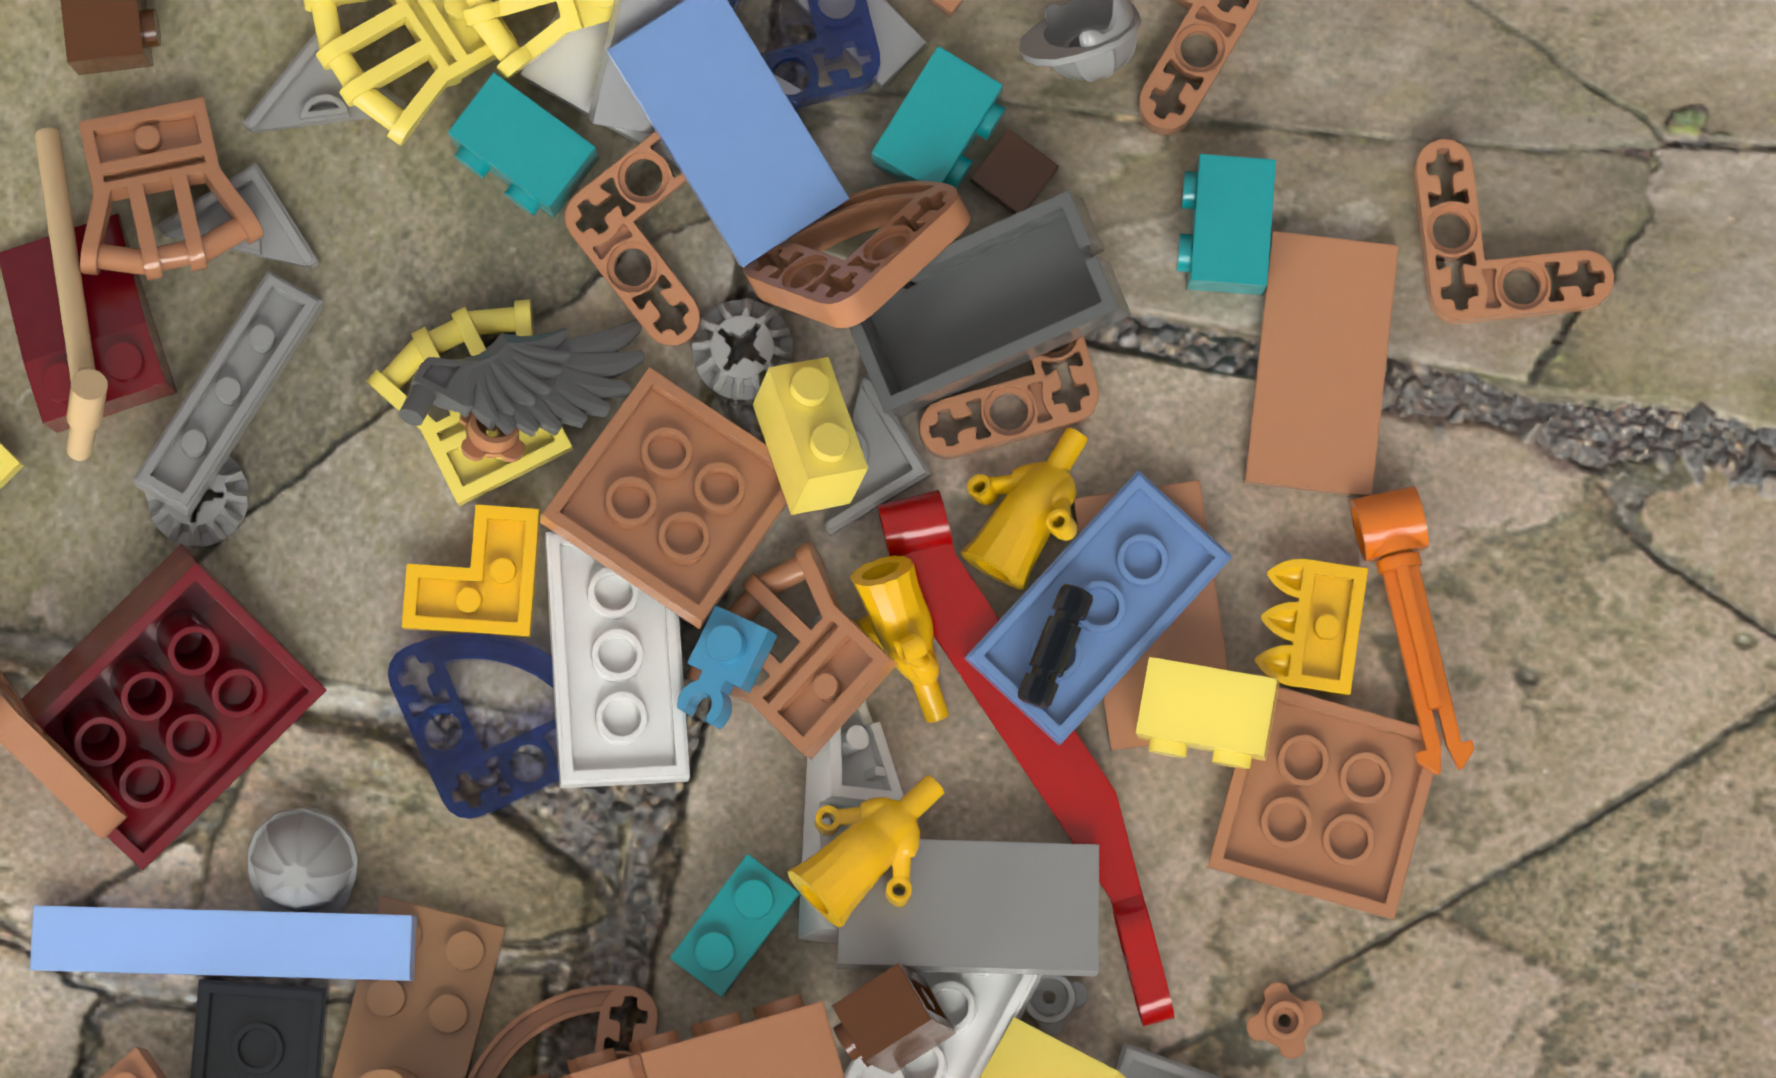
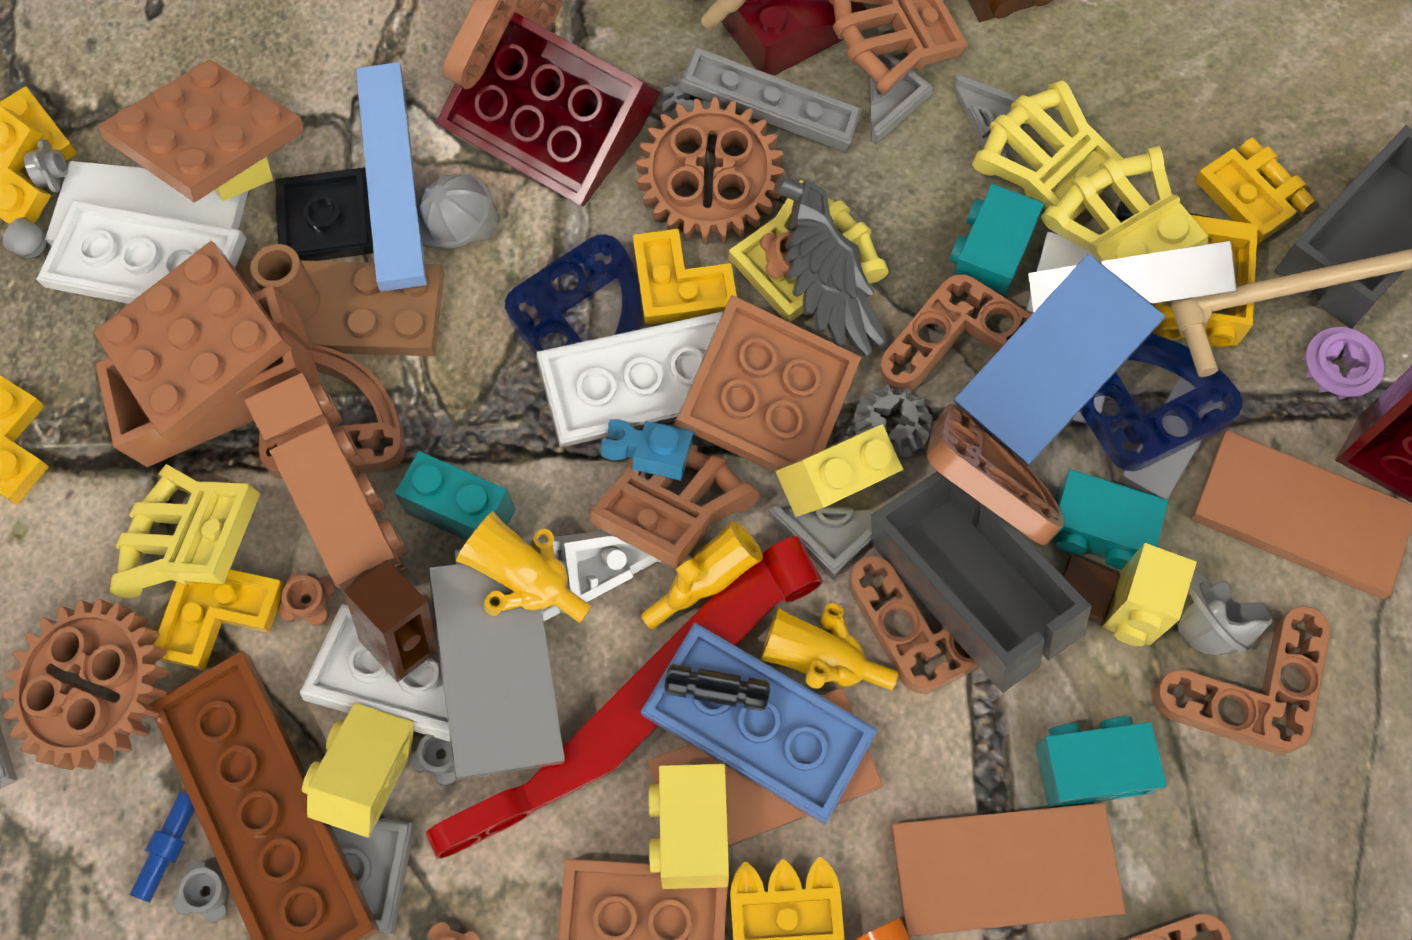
camera: 80 degrees right, 15 degrees down
none -> nougat gear [636,97,784,245]
none -> light yellow brick [1101,543,1197,646]

